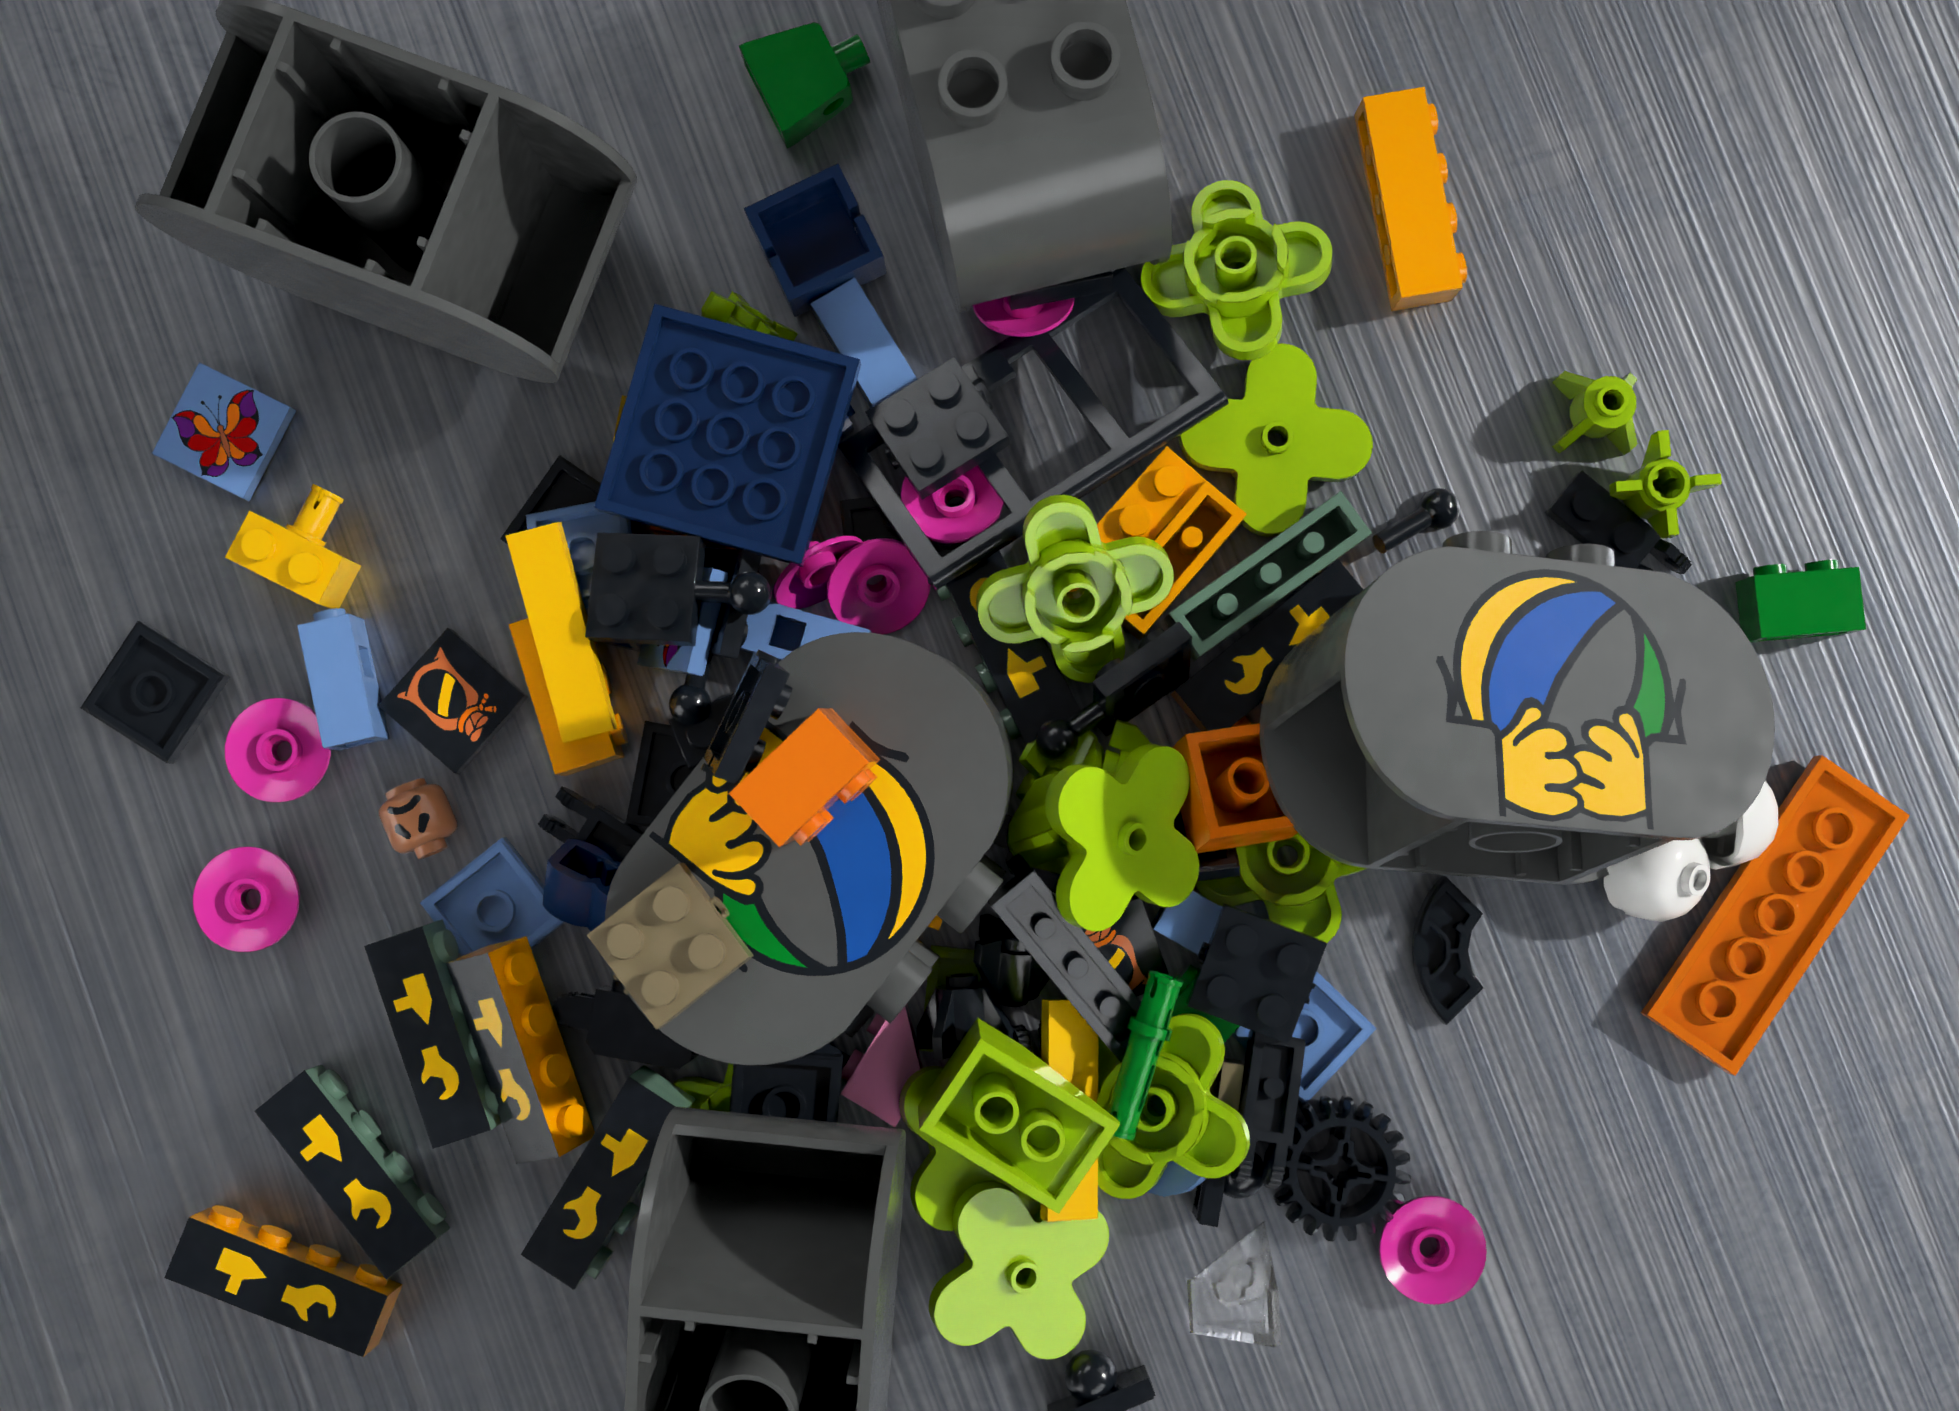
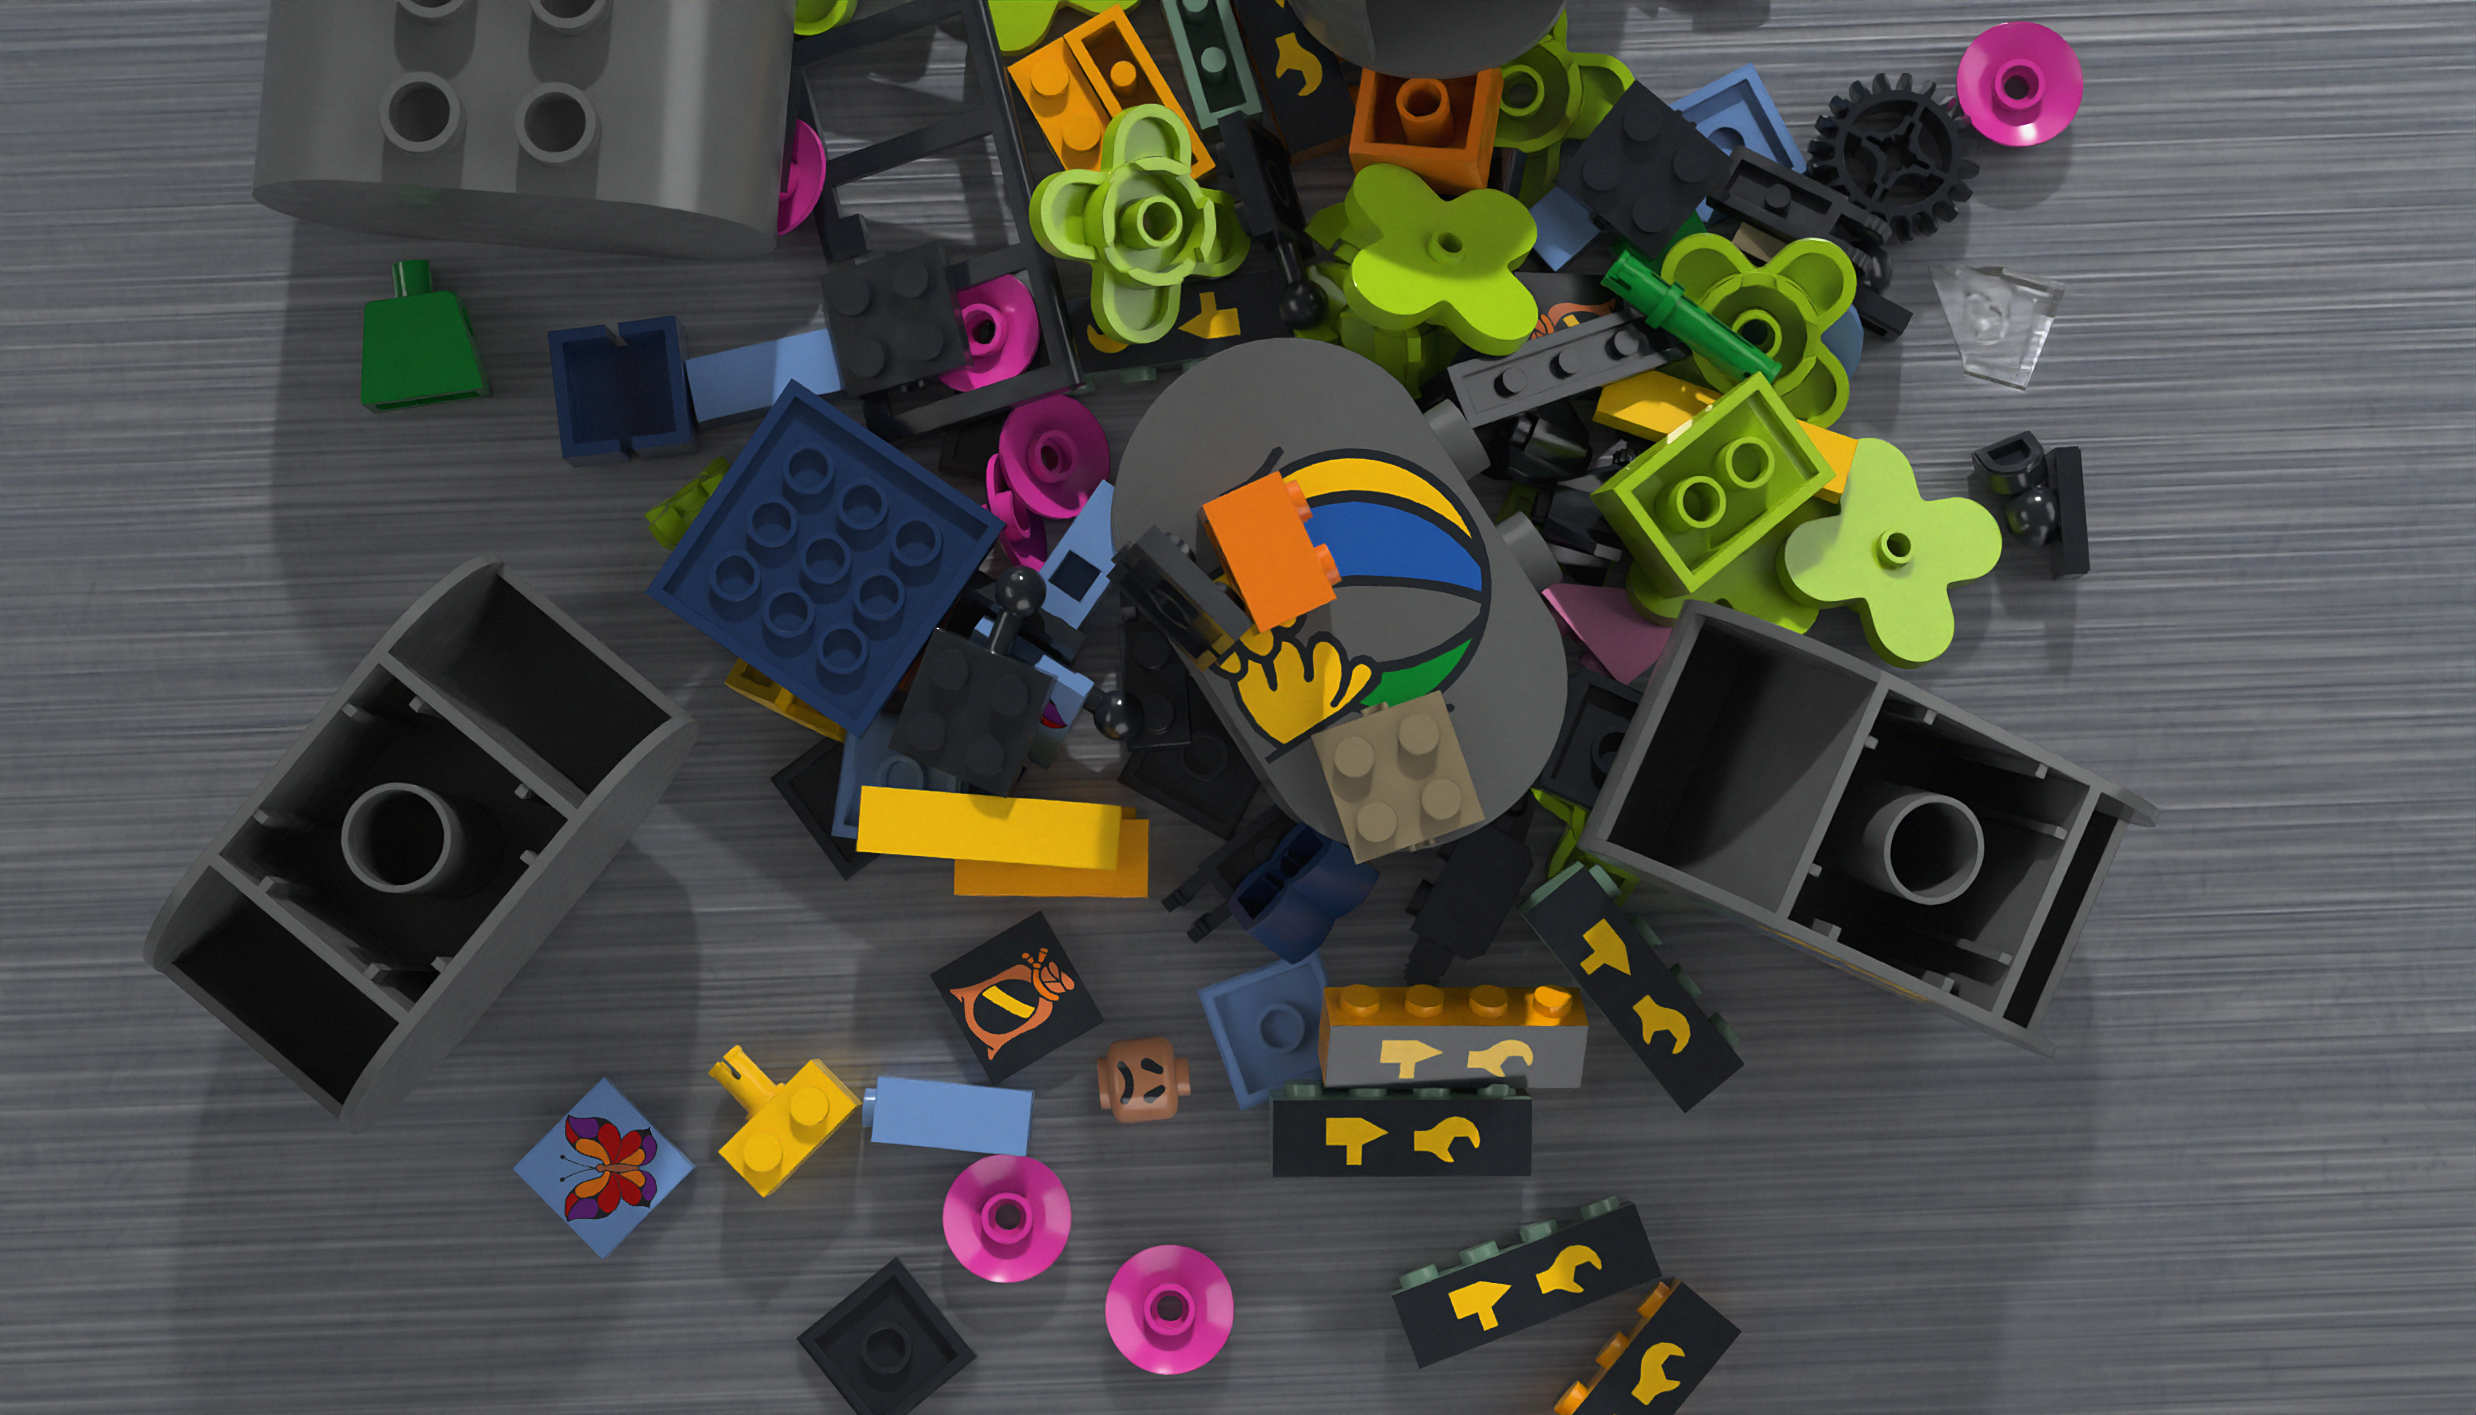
camera: 70 degrees left, 0 degrees up
none -> black tile [1971,430,2048,494]

